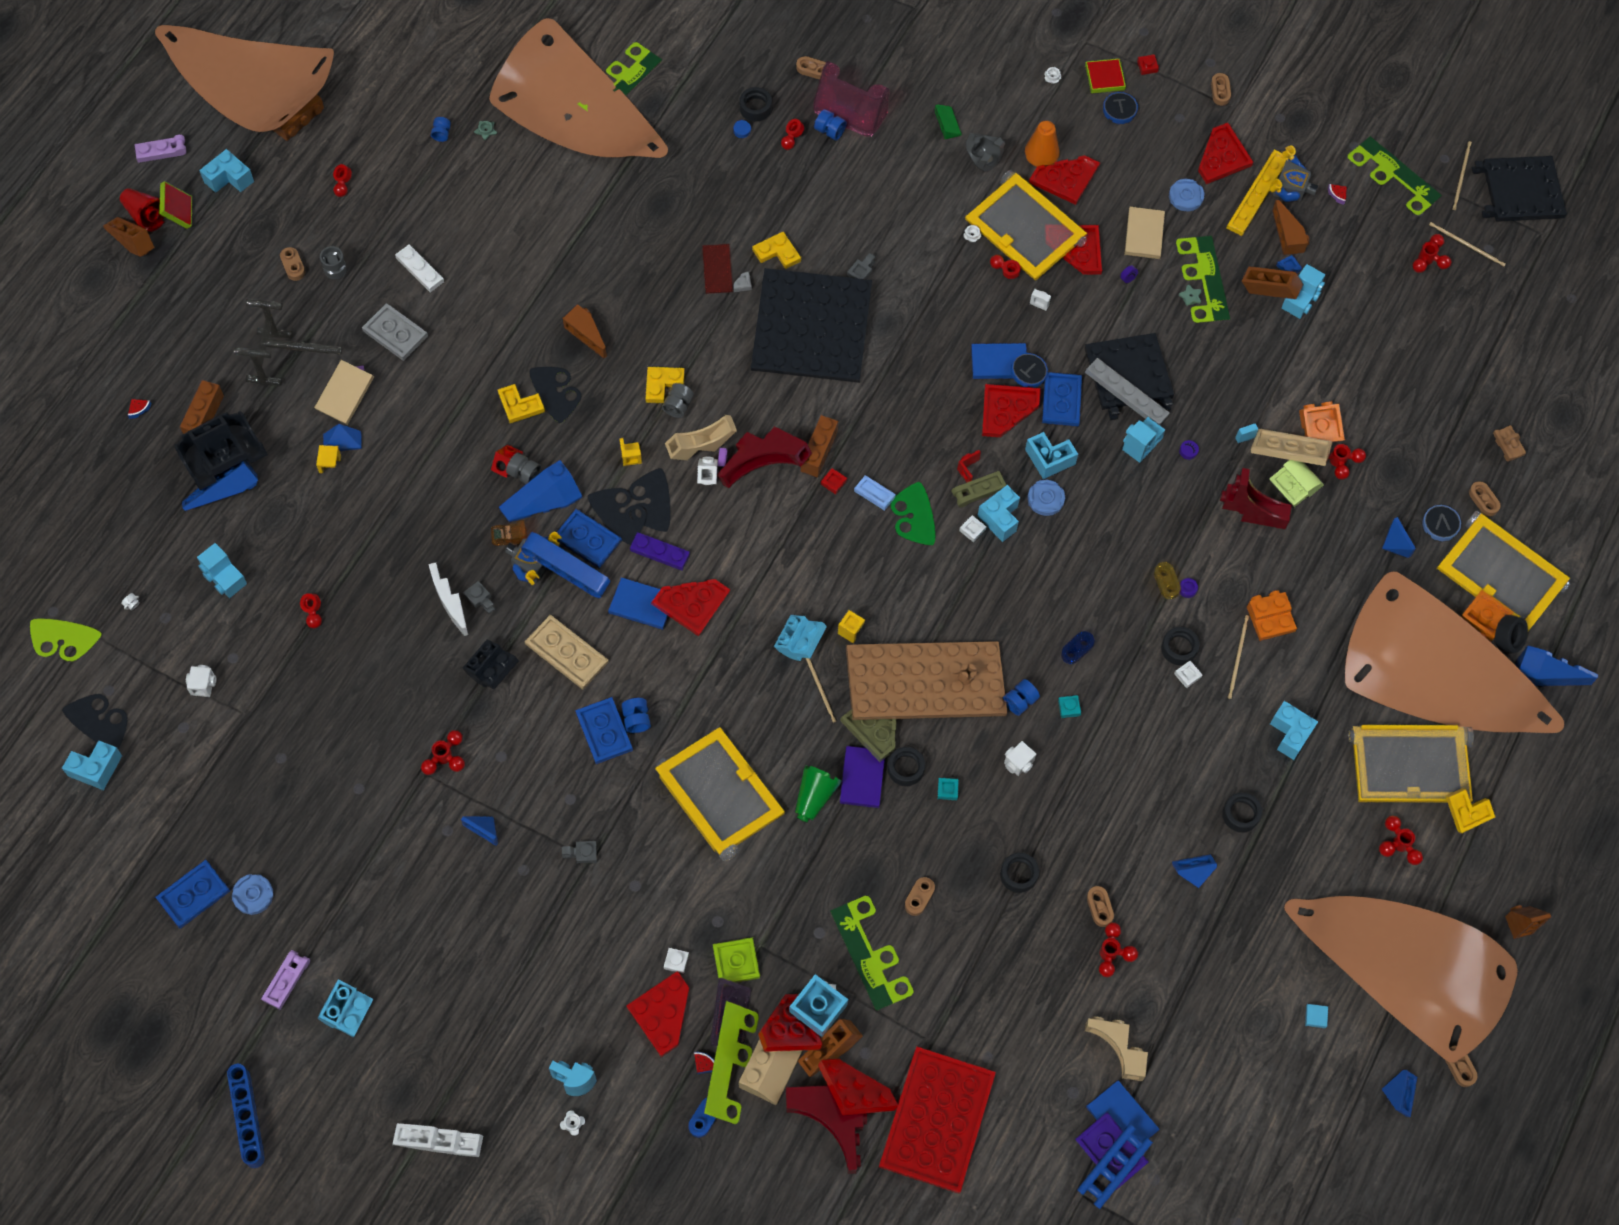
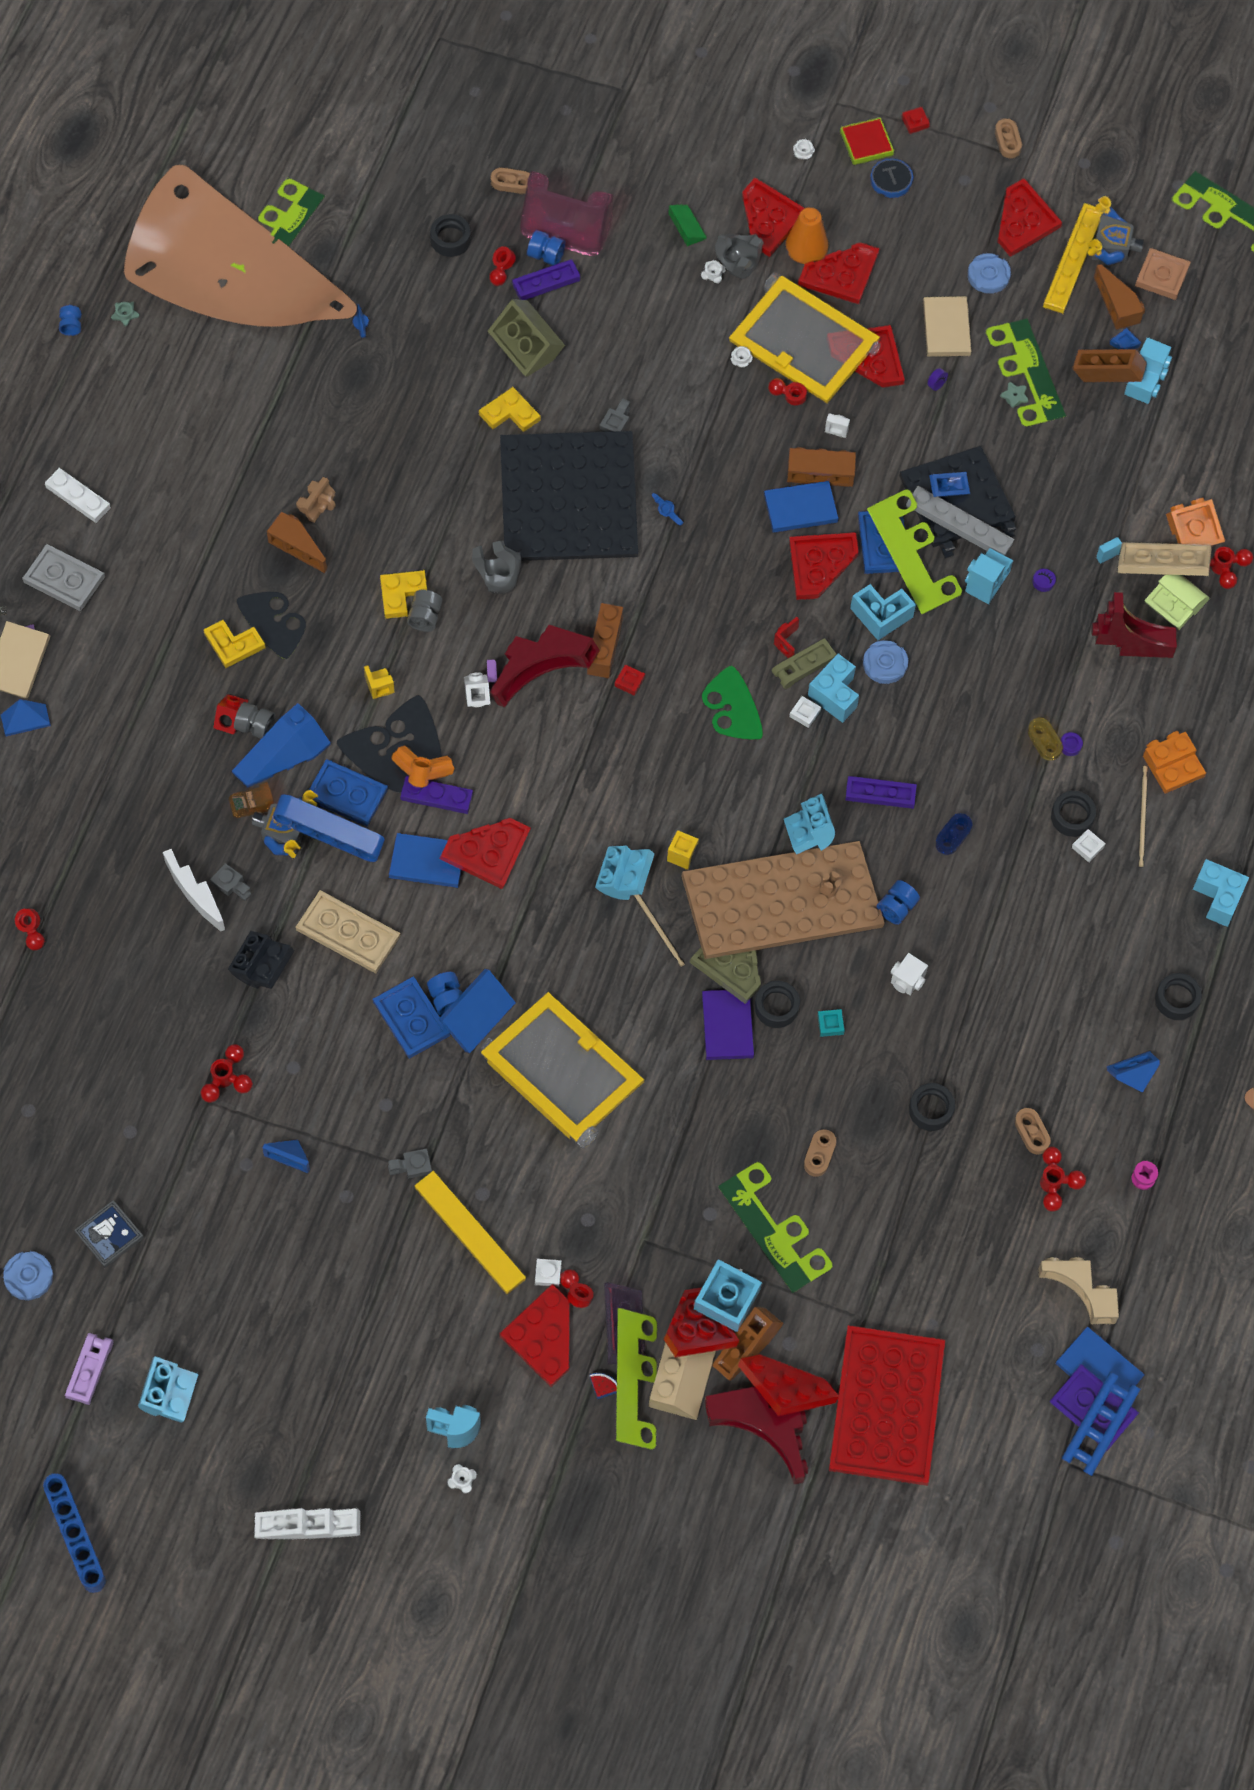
camera: 10 degrees left, 0 degrees up
yellow panel [316,445,341,473] -> none
tan arch [665,415,737,460] -> none
blue plate [689,1098,717,1138] -> none
clear red piece [702,244,733,294] -> none
lime tile [713,937,760,985] -> none
blue tile [733,120,751,138] -> none
light grey tile [734,271,752,292] -> none
green cone [795,765,841,823] -> none
light blue tile [854,475,896,511] -> none
black tile [1011,353,1048,388] -> none
teal plate [1058,695,1081,718] -> none
tile [1328,184,1347,205] -> none
none -> tile [75,1200,144,1268]
none -> medium nougat hips [296,477,336,522]
none -> blue piece [353,304,369,338]
none -> orange piece [392,746,454,787]
none -> yellow tile [415,1171,526,1294]
none -> blue tile [439,969,516,1053]
none -> dark grey piece [472,541,521,594]
none -> olive slope [488,299,565,377]
none -> dark purple plate [512,259,580,300]
none -> red plate [560,1269,594,1308]
none -> blue piece [652,493,683,525]
none -> white plate [701,261,725,283]
none -> red plate [742,178,805,257]
none -> medium azure brick [784,794,835,854]
none -> dark orange brick [787,447,856,487]
none -> dark purple plate [845,776,917,809]
none -> lime piece [867,490,962,614]
none -> blue slope [929,472,970,497]
none -> dark pink wheel [1131,1161,1158,1190]
none -> nougat plate [1135,248,1191,300]

